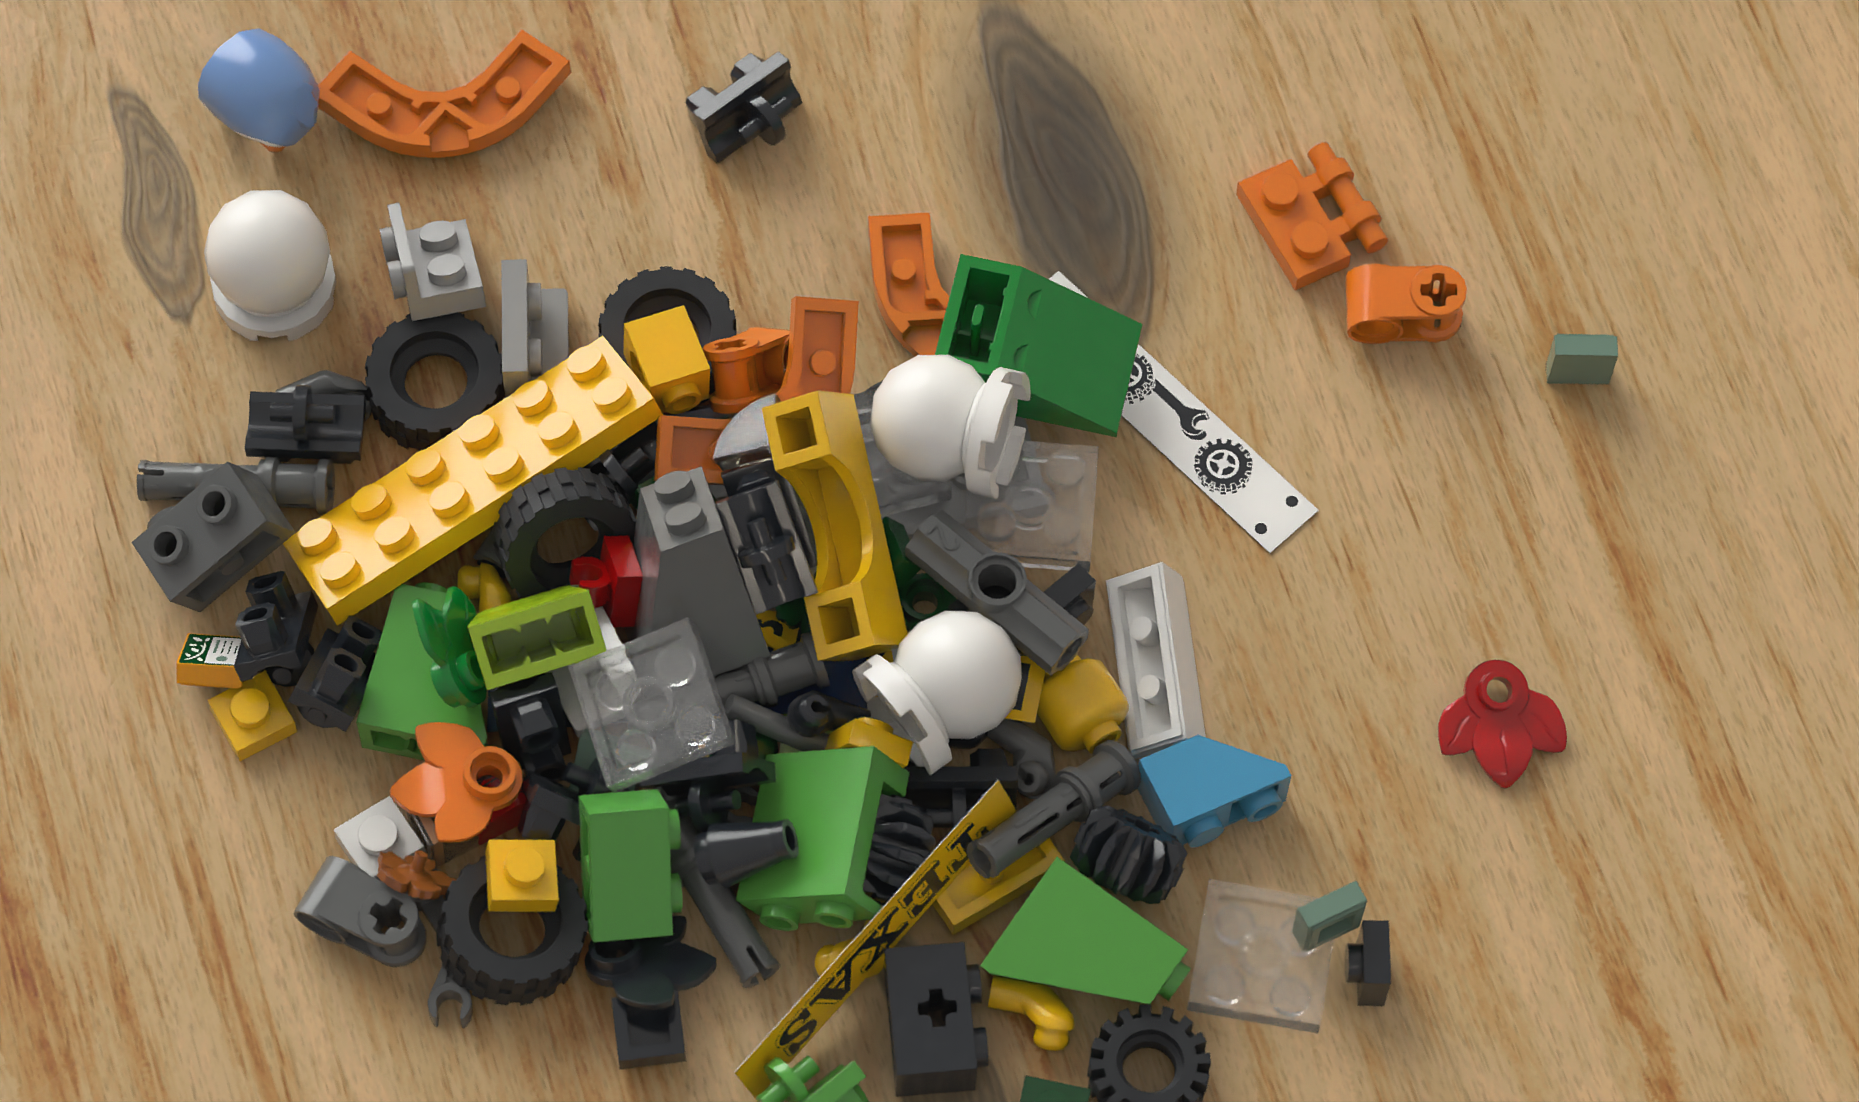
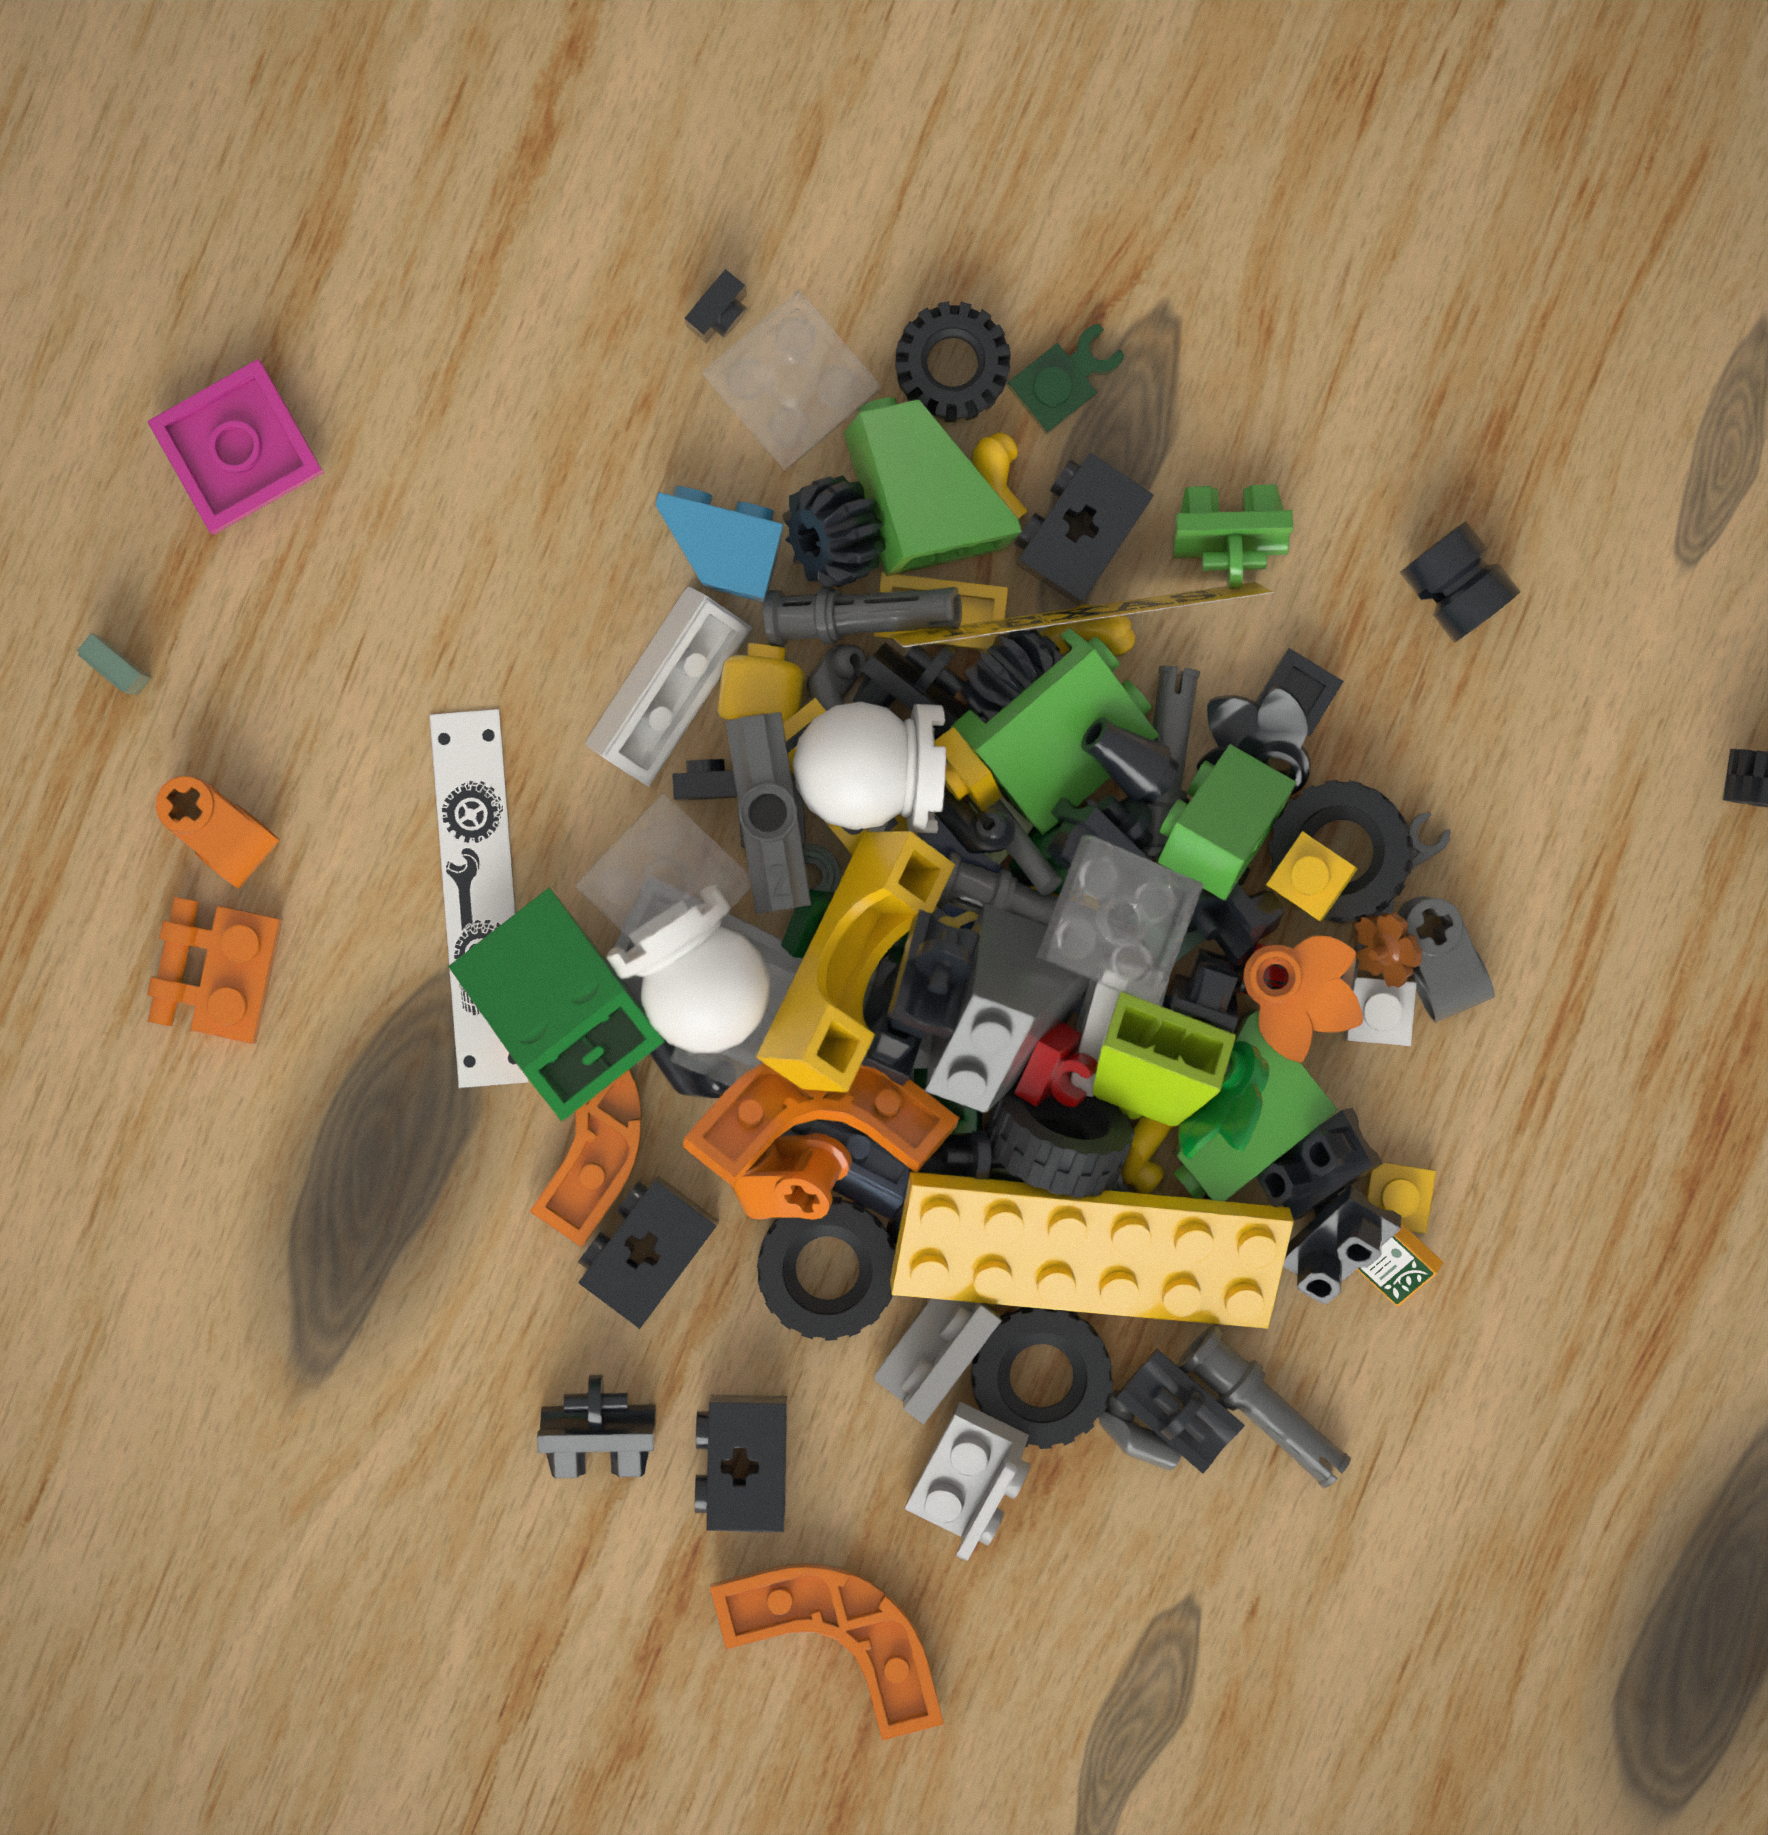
camera: 140 degrees left, 25 degrees up
dark grey brick [131,462,296,612] -> none
medium blue piece [198,28,320,152] -> none
white tile [204,190,336,341] -> none
yellow brick [623,305,710,414] -> none
clear smoke tile [713,393,782,471] -> none
sand green tile [1292,881,1367,952] -> none
red plate [1438,660,1567,789] -> none
none -> dark pink plate [147,359,325,535]
none -> black brick [578,1176,719,1329]
none -> black brick [695,1395,787,1532]

